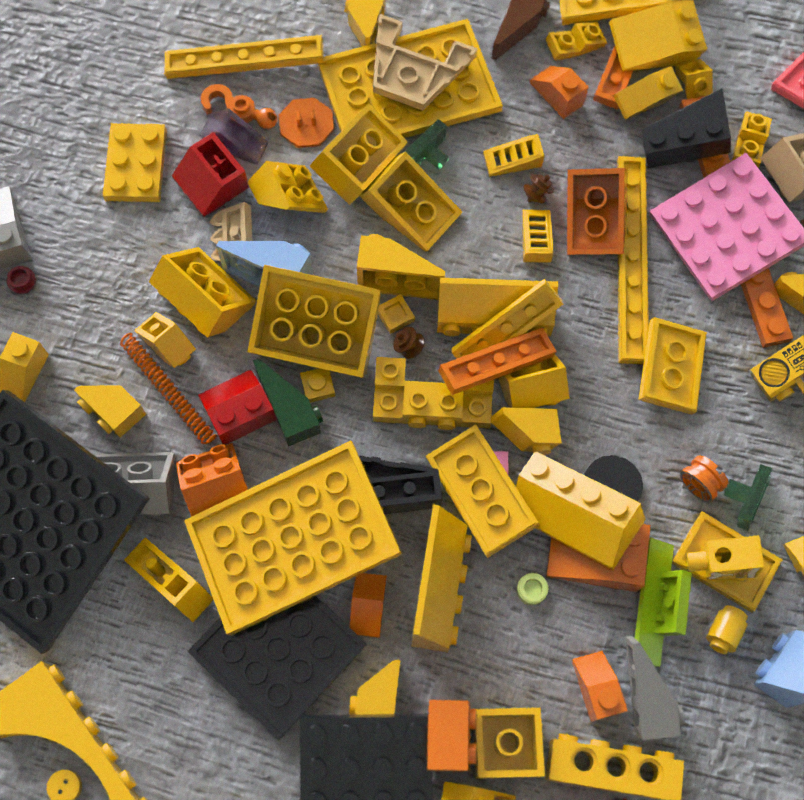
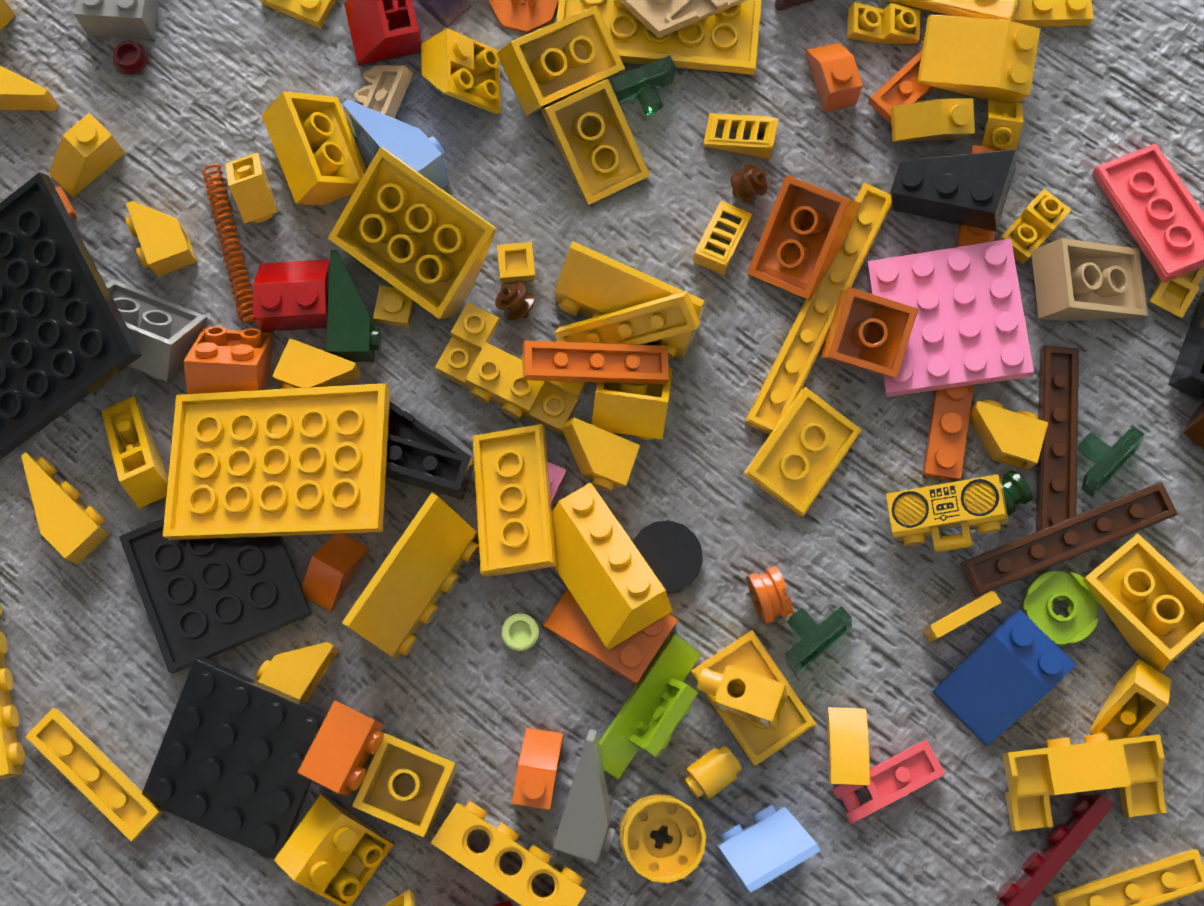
camera: 25 degrees right, 5 degrees up
yellow slope [357,234,445,300] -> none
none -> yellow slope [21,452,110,565]
none -> yellow slope [272,338,361,389]
none -> yellow wheel [619,794,706,883]
none -> orange slope [820,287,919,378]

